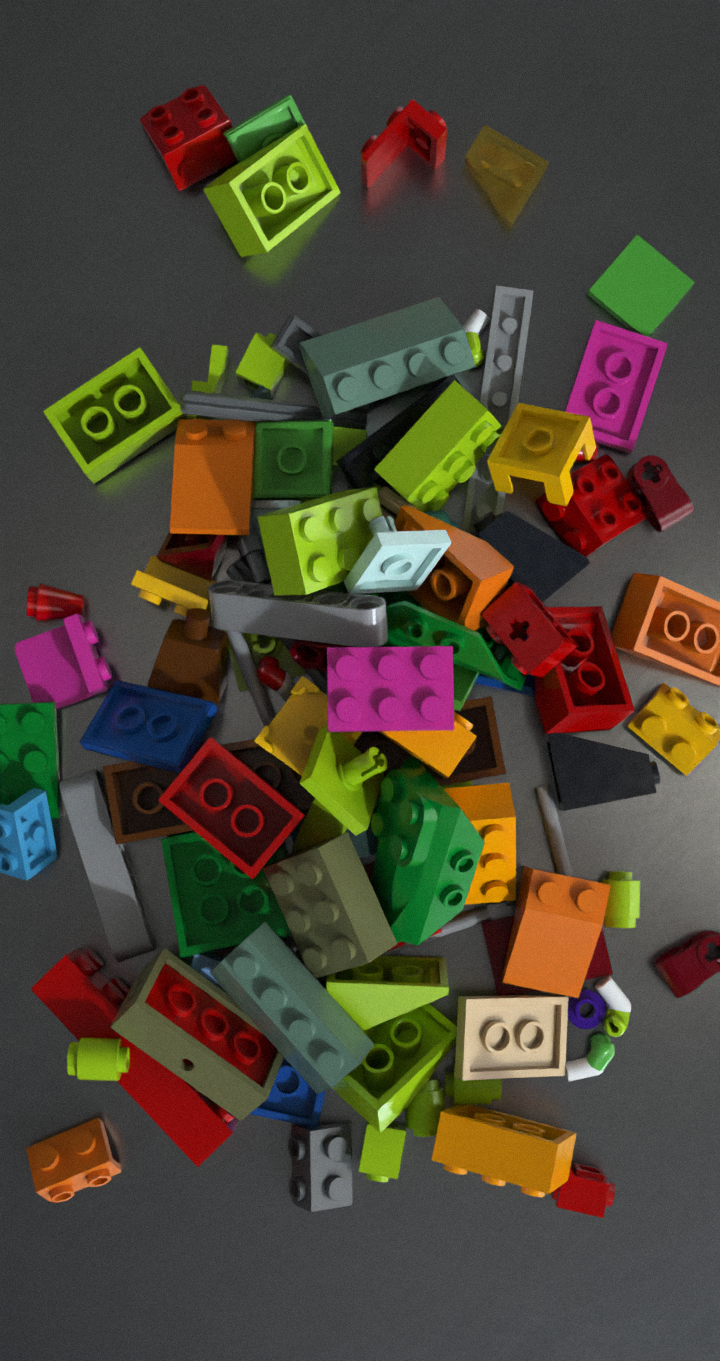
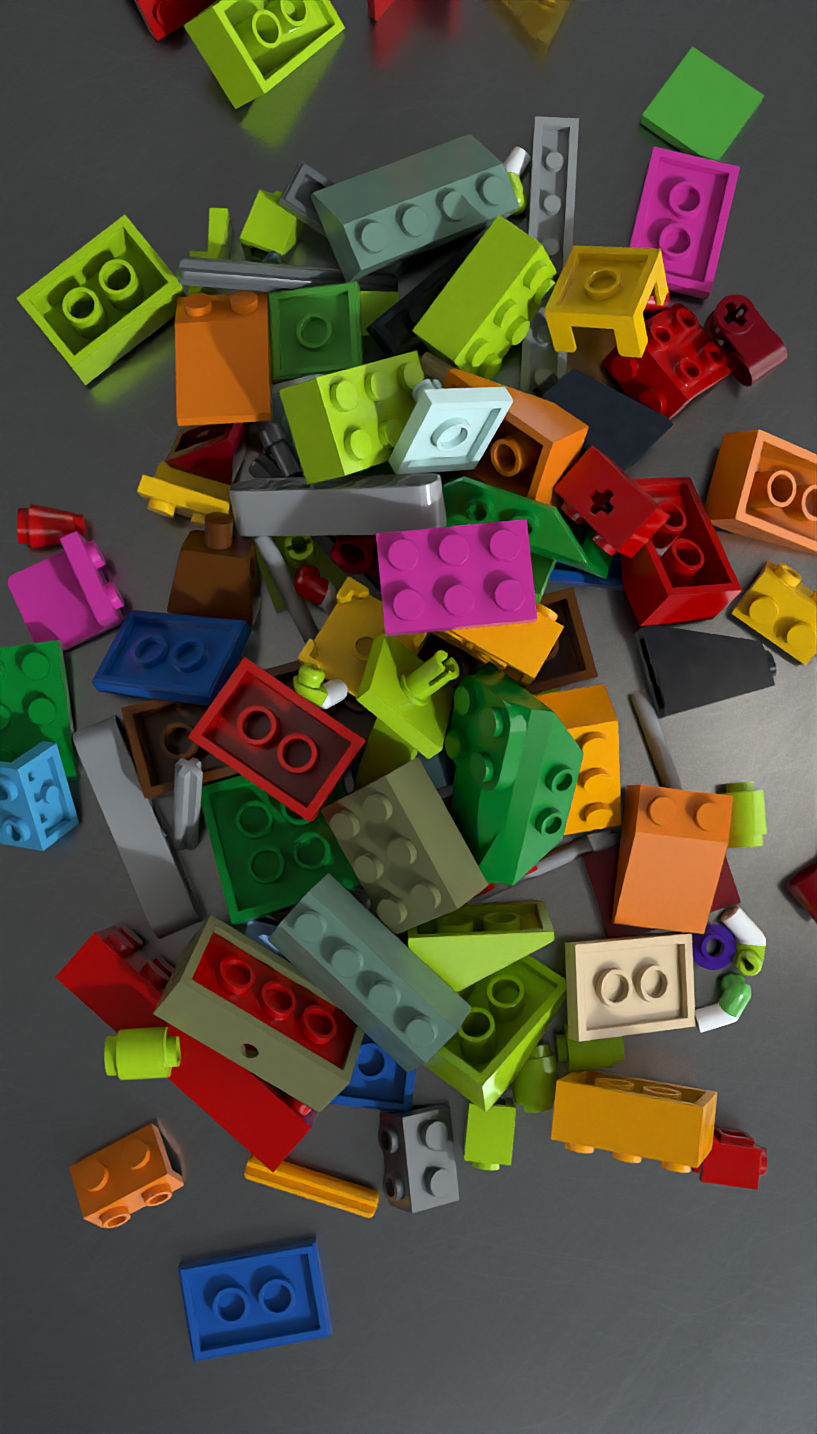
camera: 10 degrees left, 0 degrees up
none -> light grey axle [172,757,203,852]
none -> blue tile [178,1237,332,1362]
none -> light orange axle [244,1154,379,1218]
none -> lime arm [293,663,347,709]

